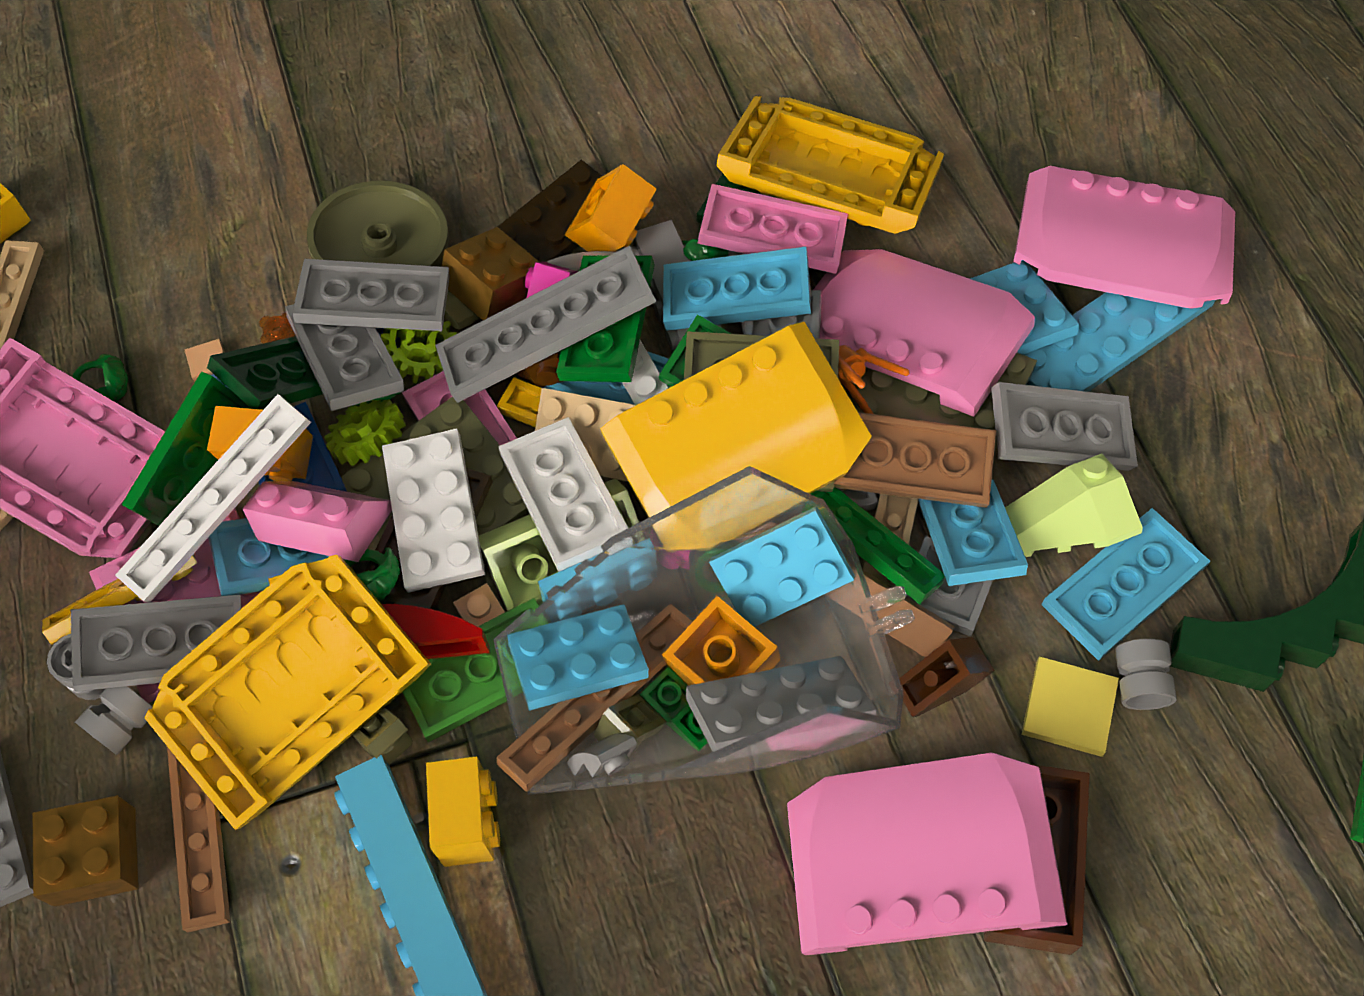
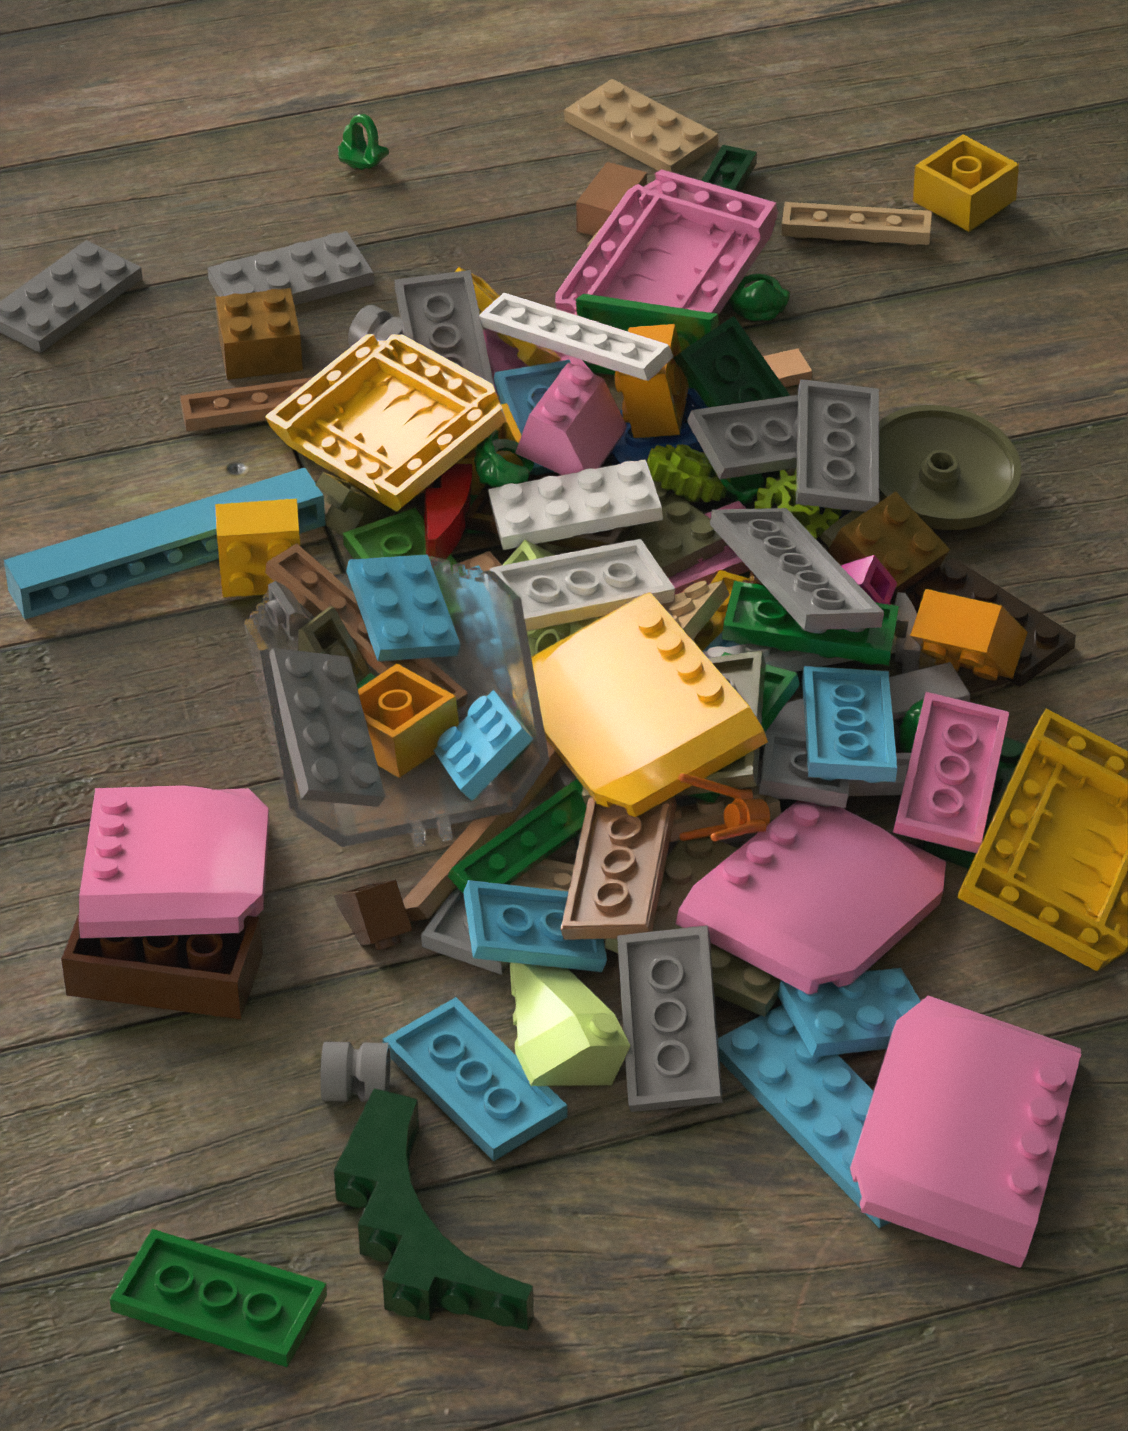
camera: 90 degrees right, 20 degrees down
light yellow tile [1021,656,1119,757] -> none

